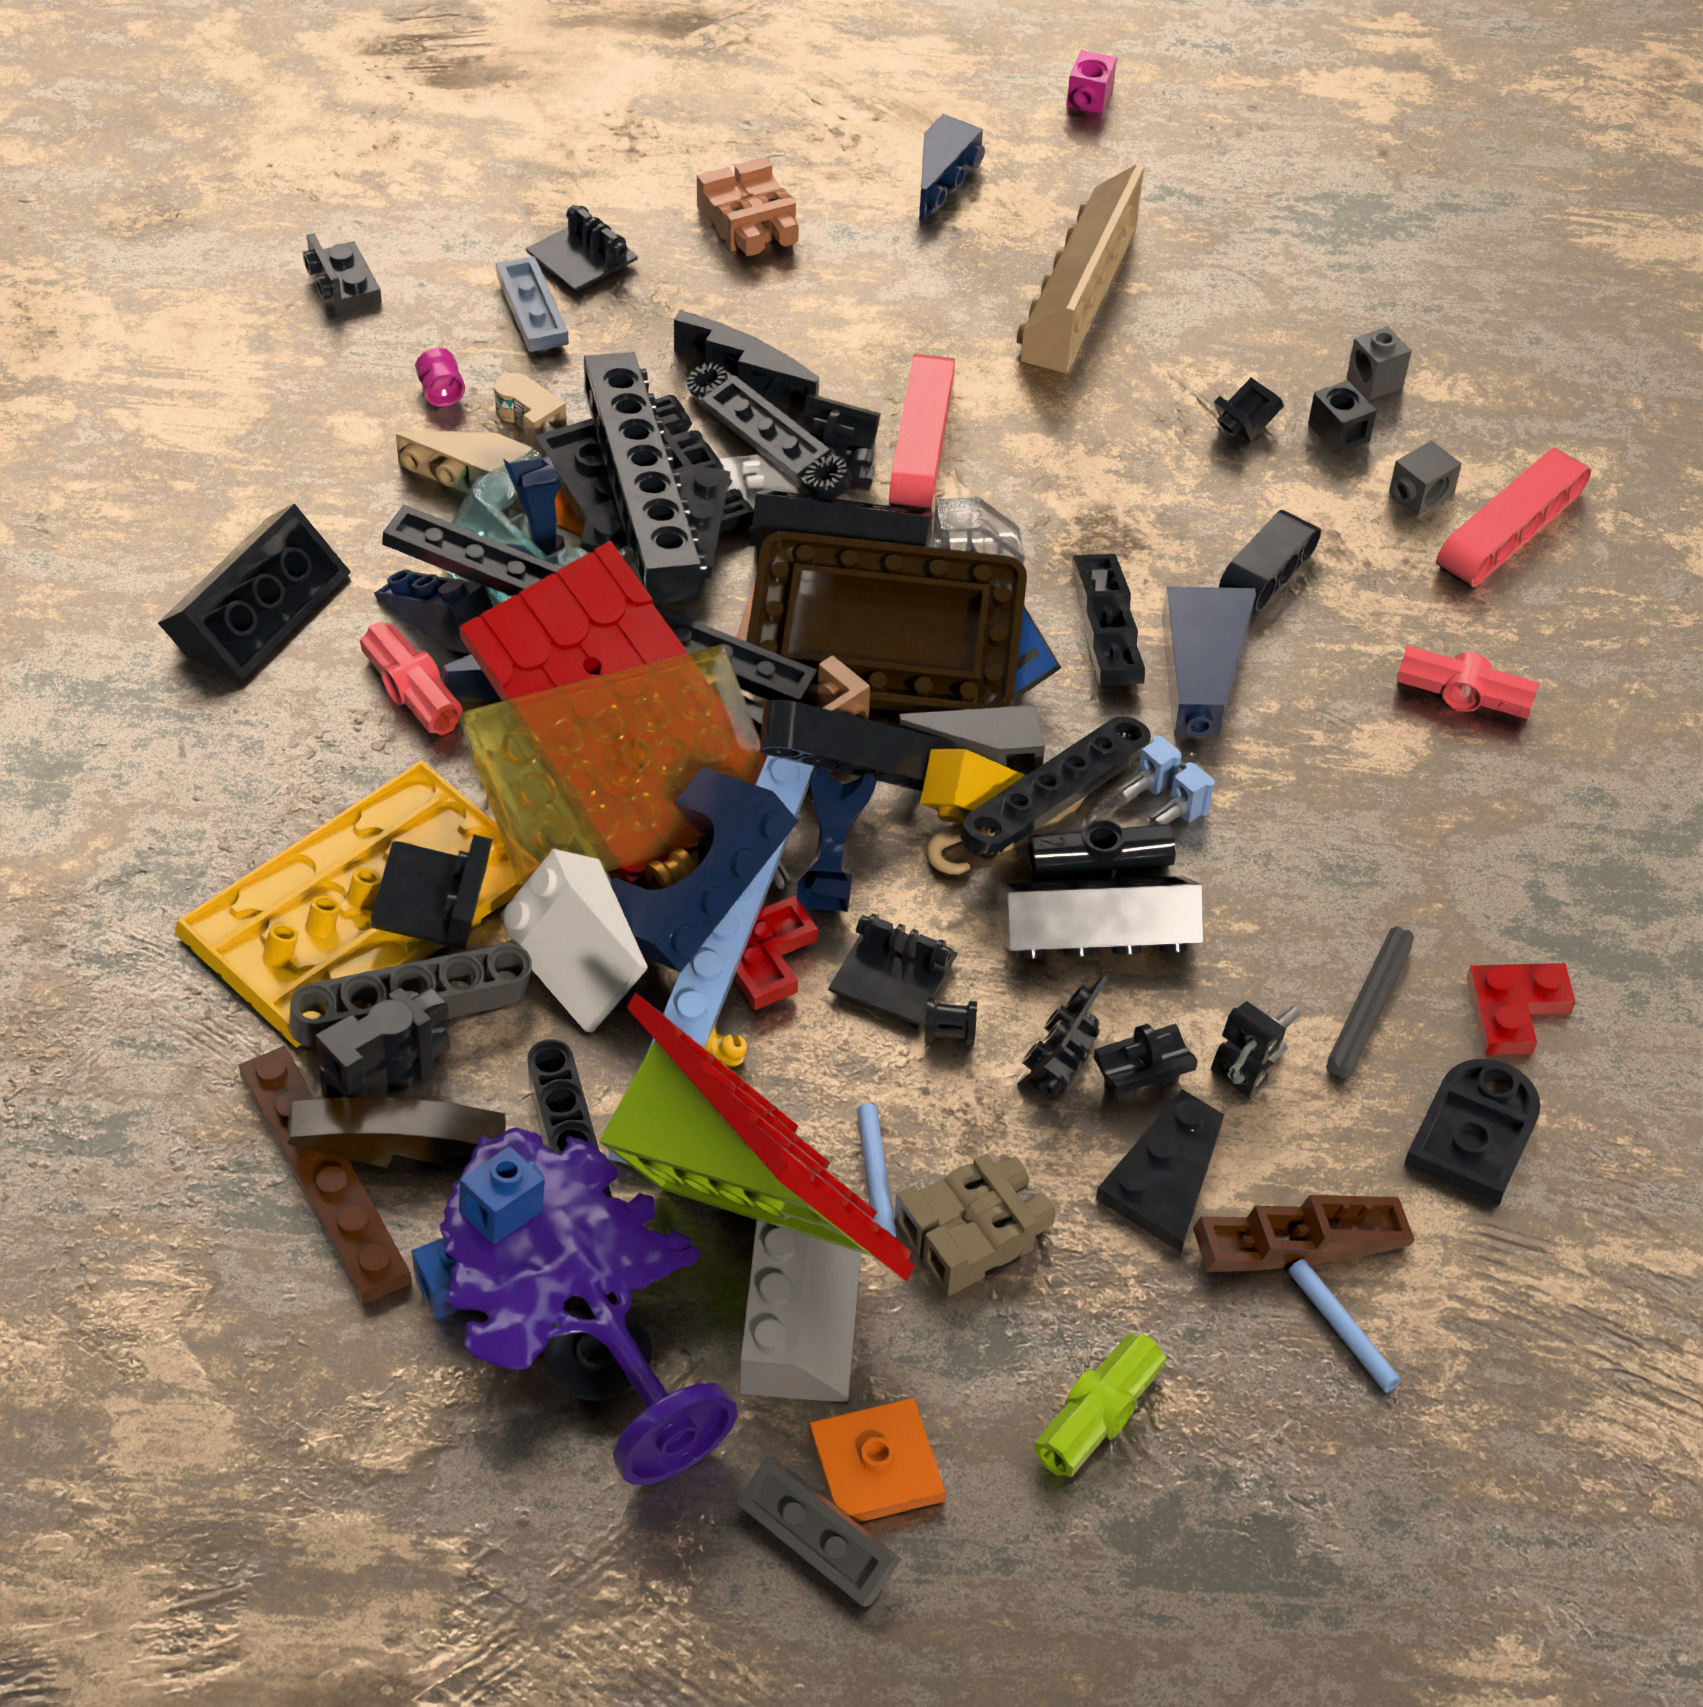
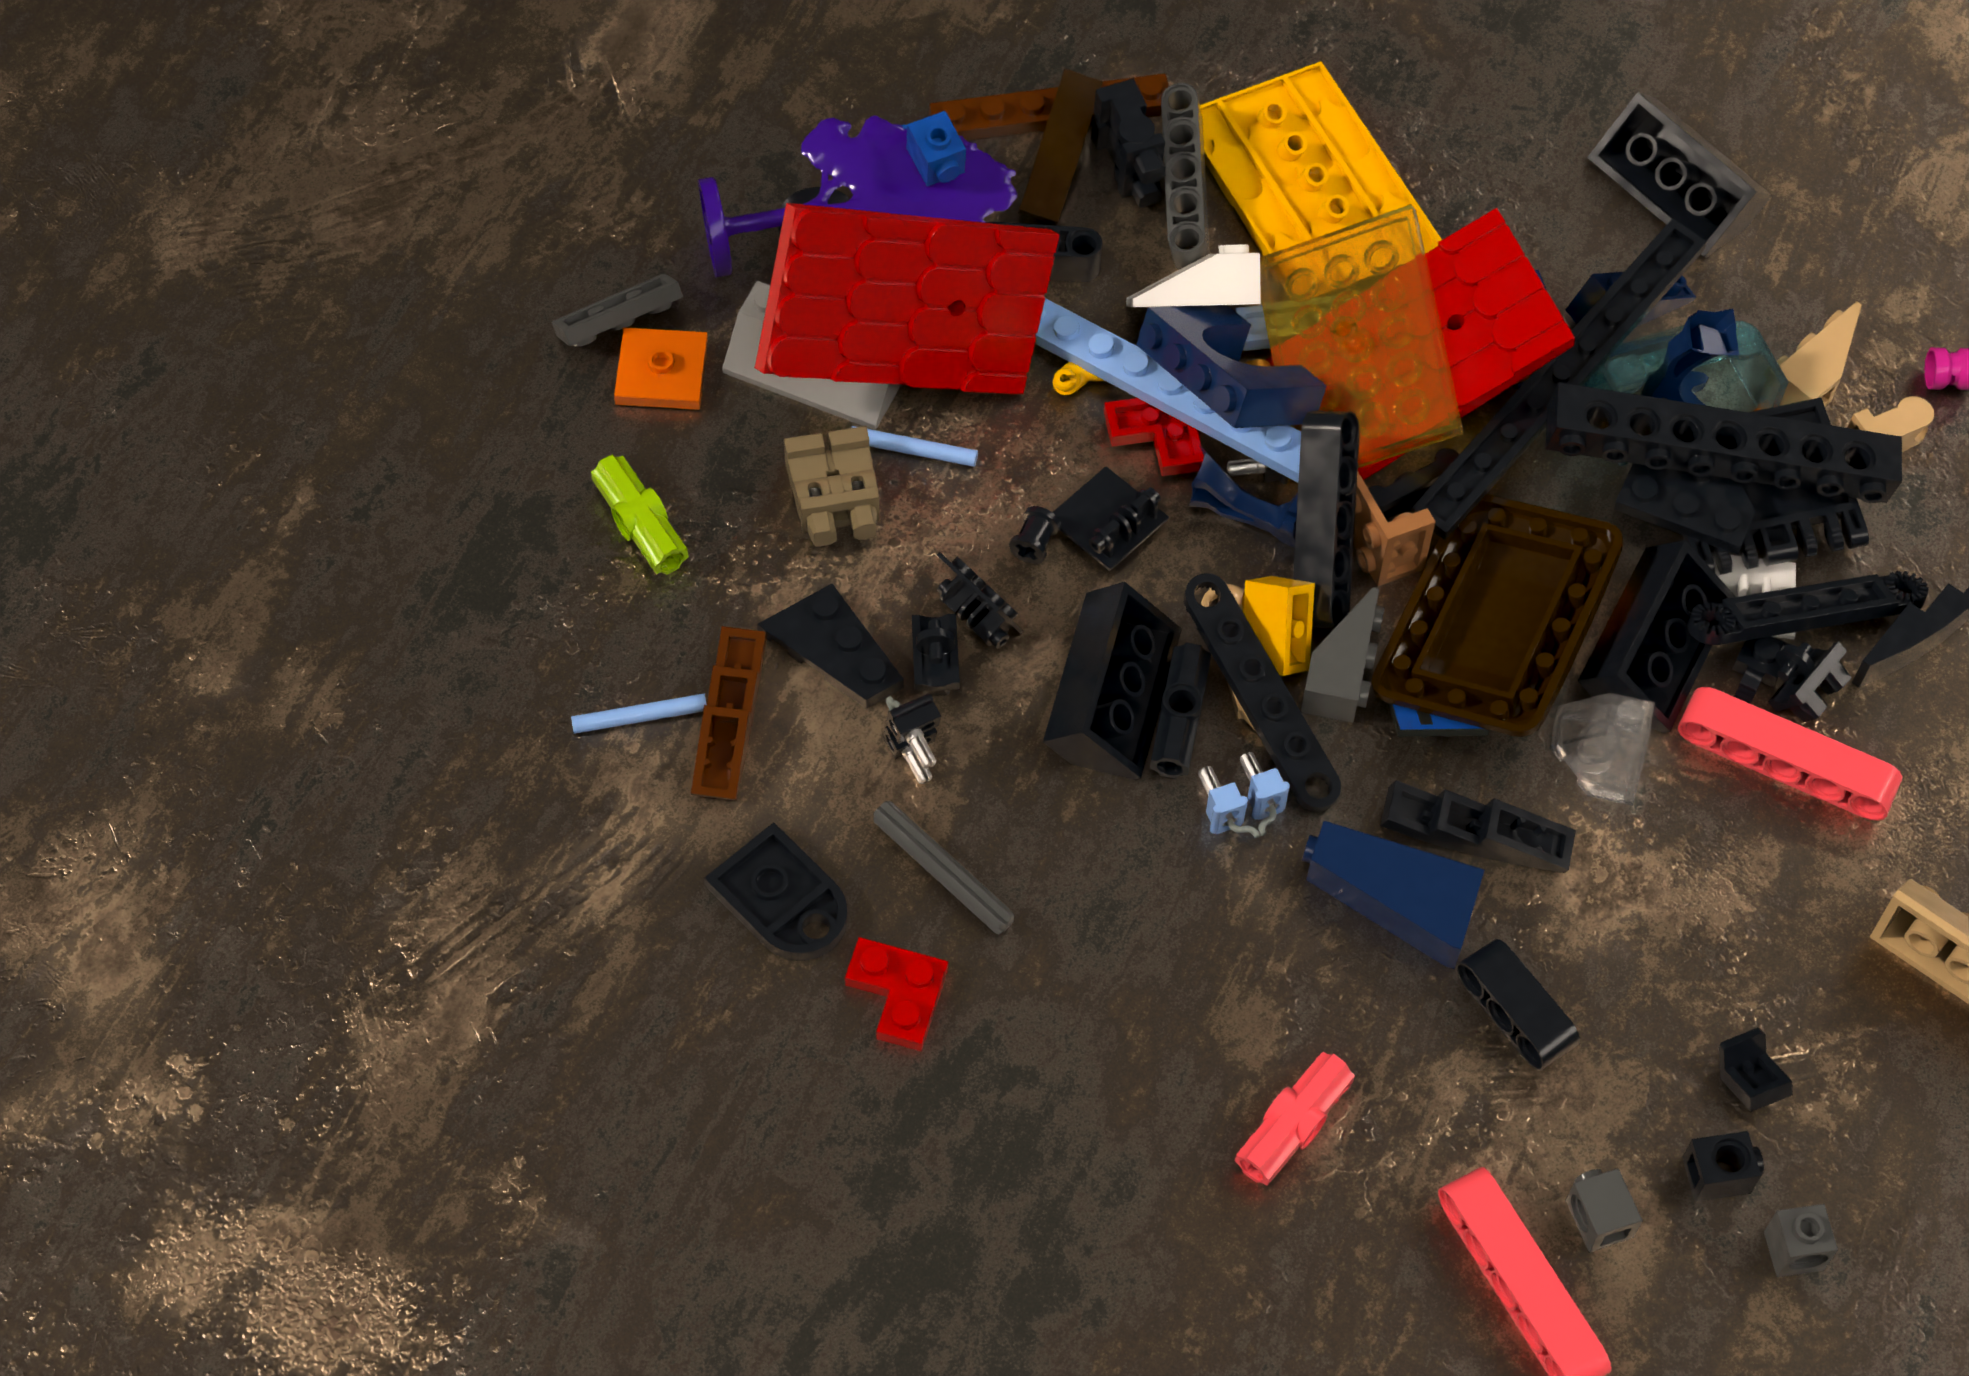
camera: 110 degrees right, 10 degrees up
coral piece [360,621,463,736] -> none
black bracket [370,835,493,950] -> none

